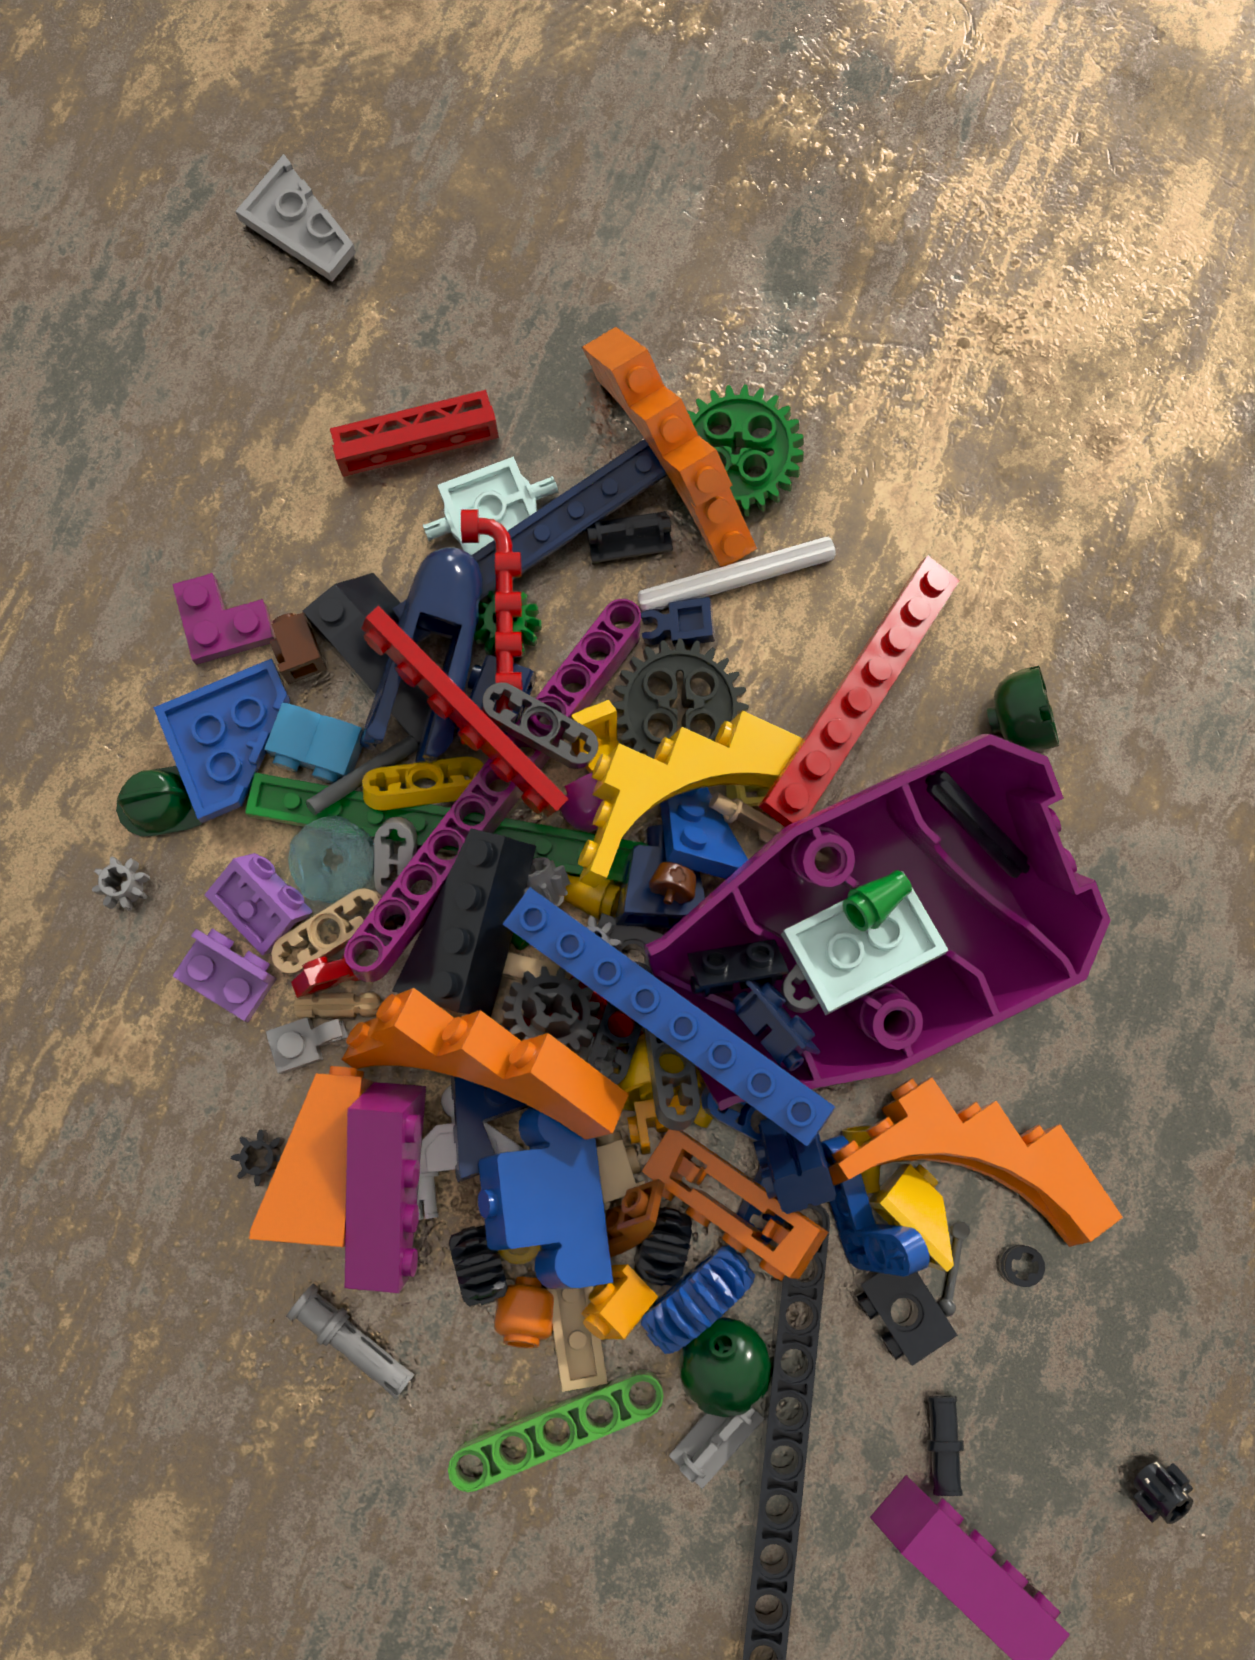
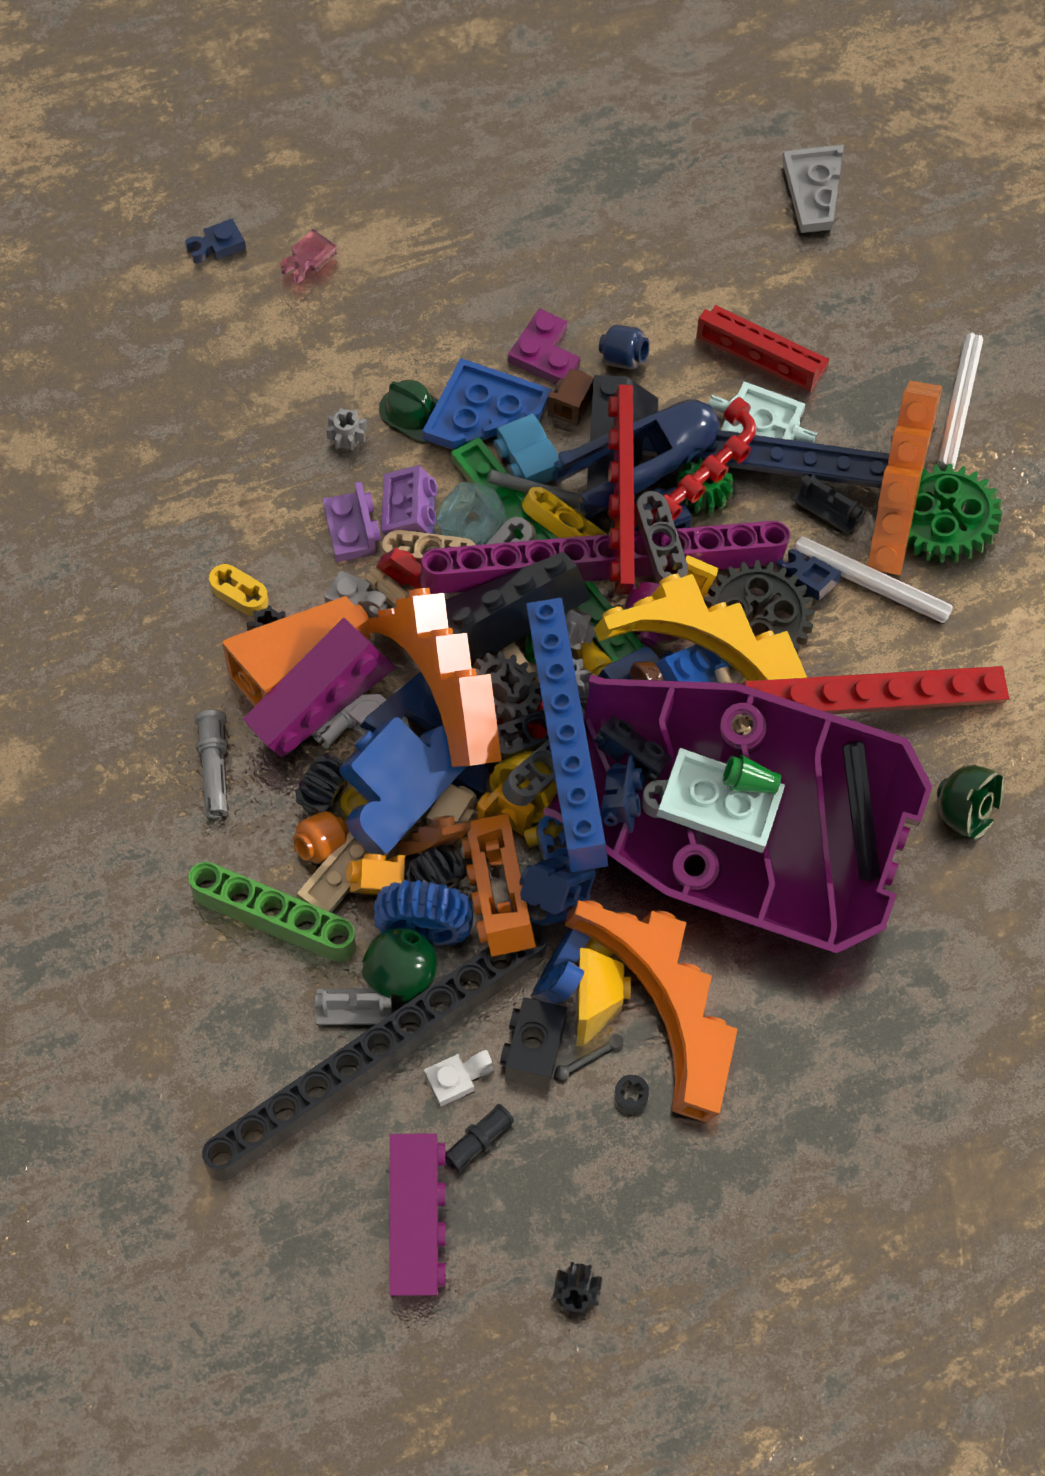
camera: 45 degrees right, 15 degrees down
none -> yellow beam [209,564,269,616]
none -> white plate [424,1050,494,1107]
none -> dark blue head [599,325,650,370]
none -> white axle [937,333,983,470]

